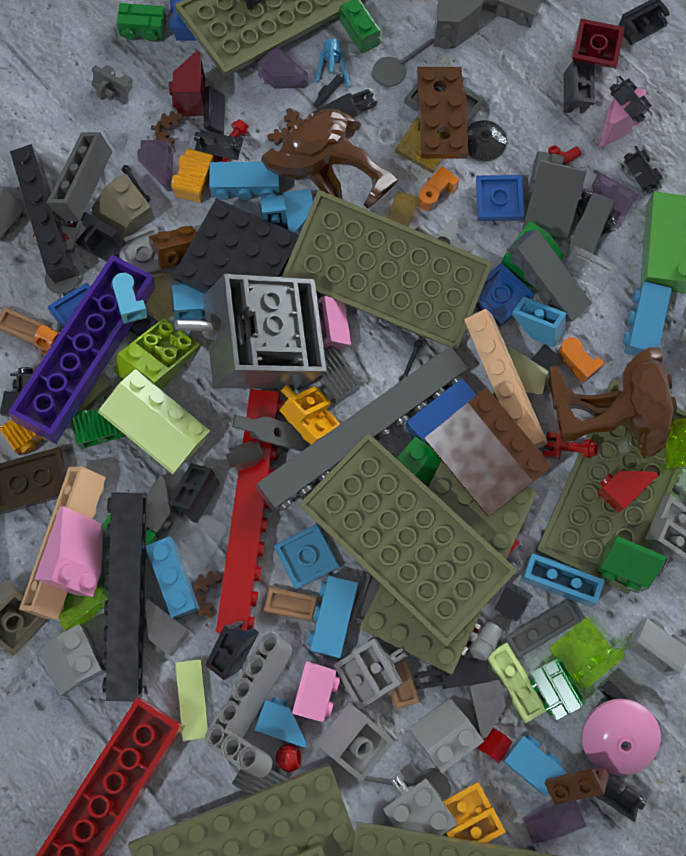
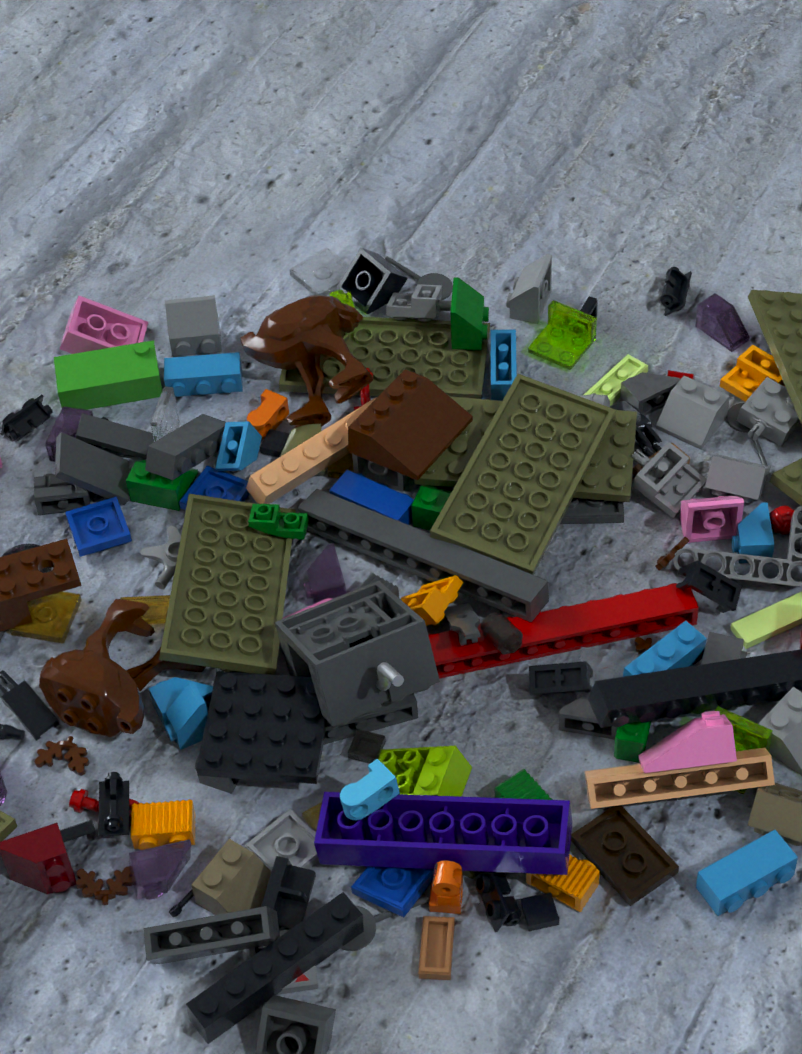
camera: 105 degrees left, 25 degrees down
dark grey hips [92,65,133,104] -> none
yellowish green slope [98,369,210,474] -> none
reddish brown bracket [149,226,197,269] -> none
dark azure slope [172,283,206,320] -> none
dark azure brick [210,162,280,200] -> none
medium nougat tile [264,587,318,622] -> none
dark azure tile [273,523,340,590] -> none
dark azure brick [307,576,358,659] -> none
black hinge [399,339,423,382] -> none
orange leg [418,166,460,211] -> none
dark azure brick [501,735,565,796] -> none
dark grey tile [503,599,581,659] -> none
brick [530,656,586,720] -> none
reddish brown bracket [545,767,609,804] -> none
red arm [548,145,582,165] -> none
bright pink dish [581,699,661,776] -> none
red slope [597,471,658,514] -> none
none -> green slope [248,504,308,540]
none -> clear purple slope [304,543,346,604]
none -> reddish brown animal [655,536,690,571]

